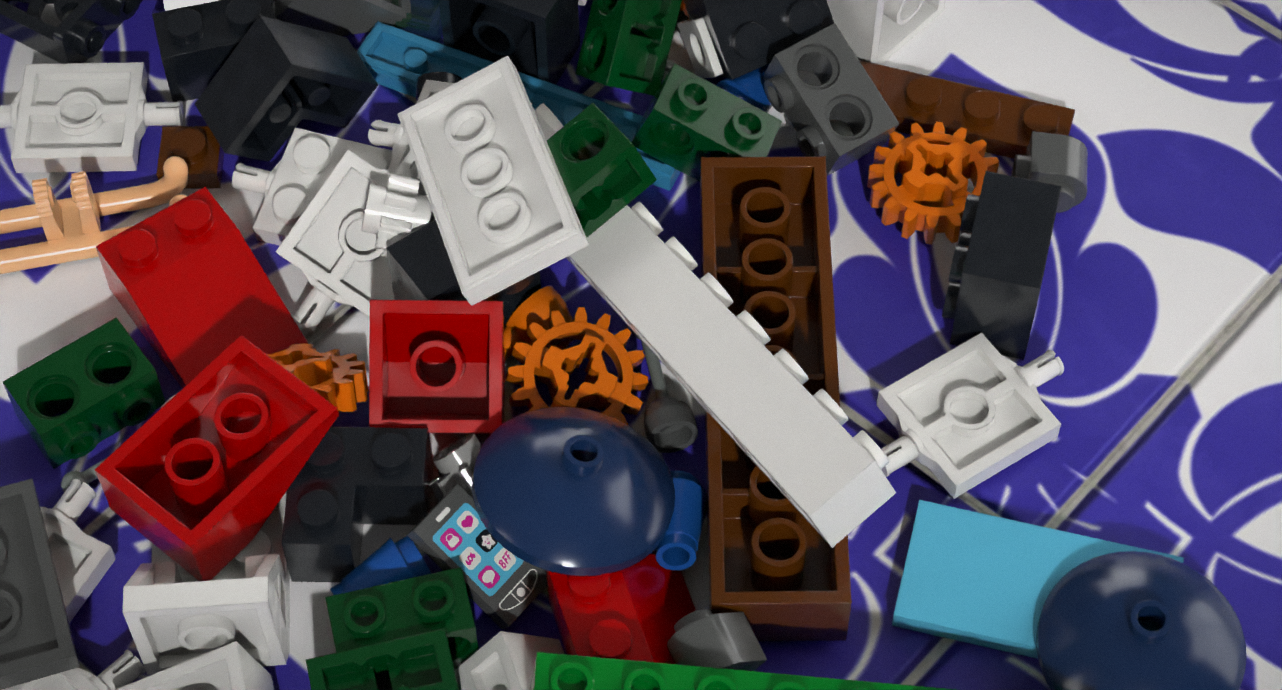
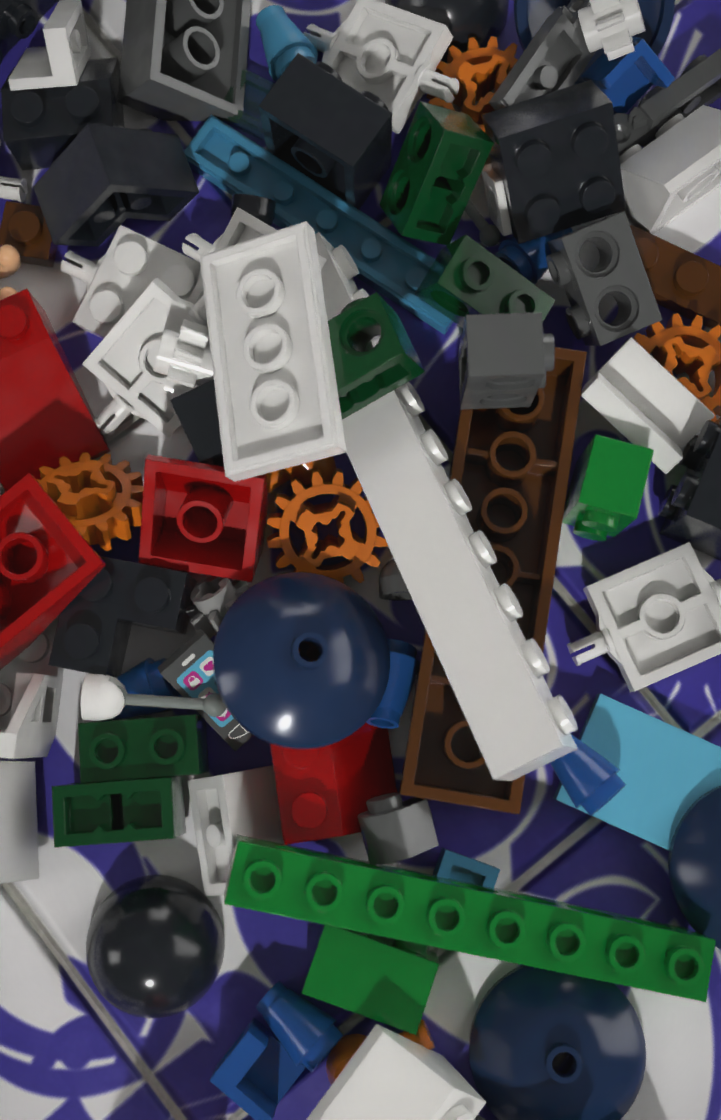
camera: 15 degrees right, 25 degrees up
none -> hinge [80,673,226,722]
none -> dark grey brick [458,312,555,409]
none -> blue cone [550,733,626,816]
none -> green brick [562,434,654,541]
none -> white panel [581,337,715,474]

